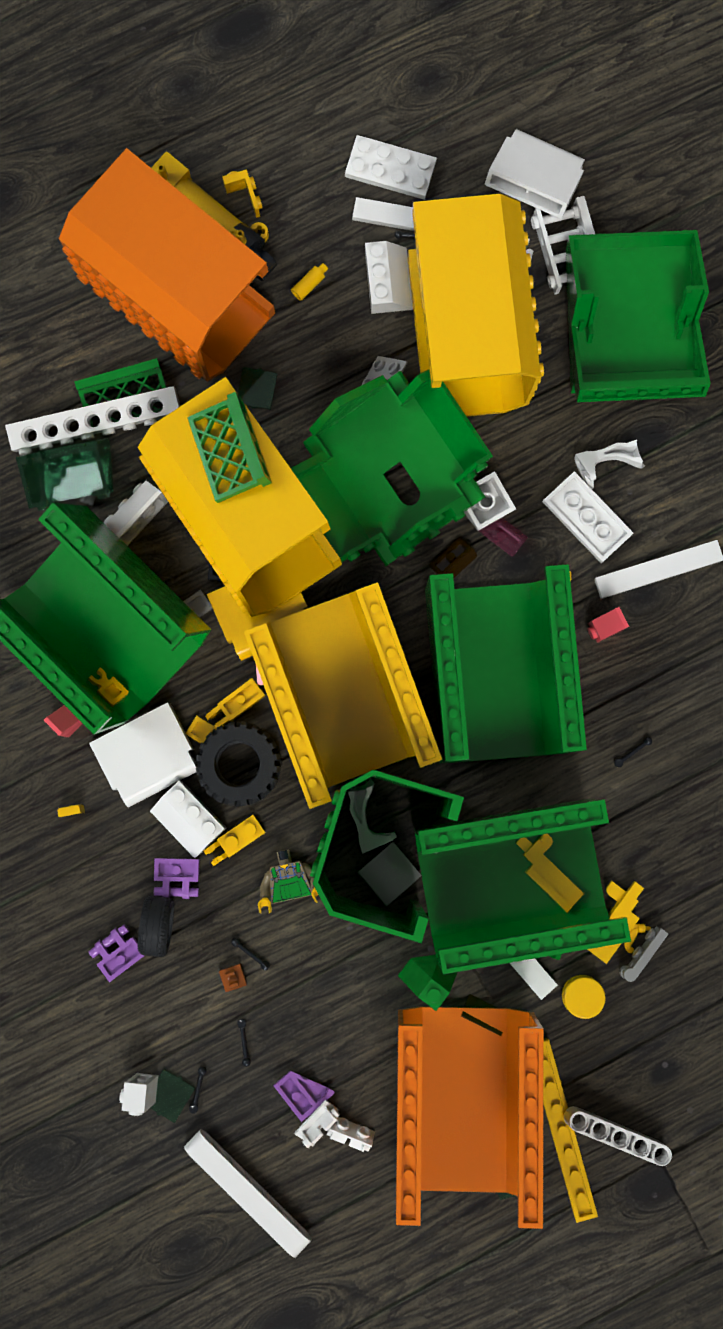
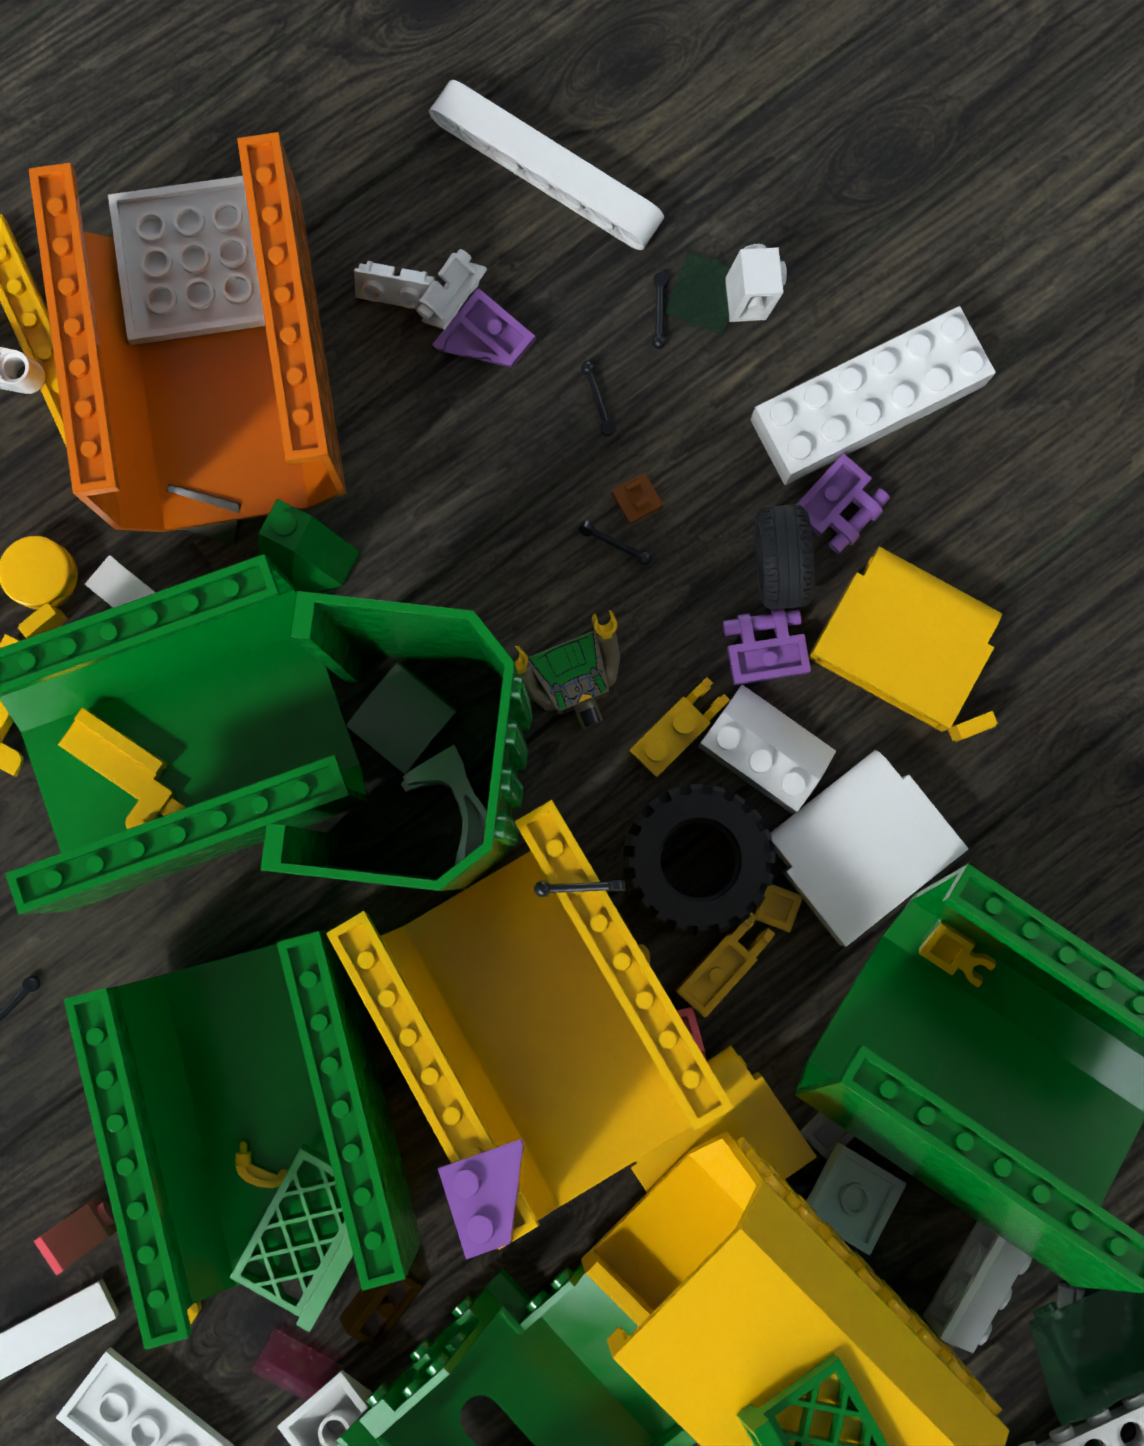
camera: 175 degrees right, 0 degrees up
coral slope [44,705,83,738] -> none
none -> yellow tile [17,603,68,638]
none -> white plate [108,176,265,345]
none -> green fence [230,1143,353,1332]
none -> yellow piece [235,1141,288,1188]
none -> medium lavender wing [438,1139,525,1259]
none -> black hinge [534,880,626,898]
none -> white brick [750,306,996,485]
none -> light aqua plate [806,1143,907,1255]
none -> yellow piece [808,546,1002,732]

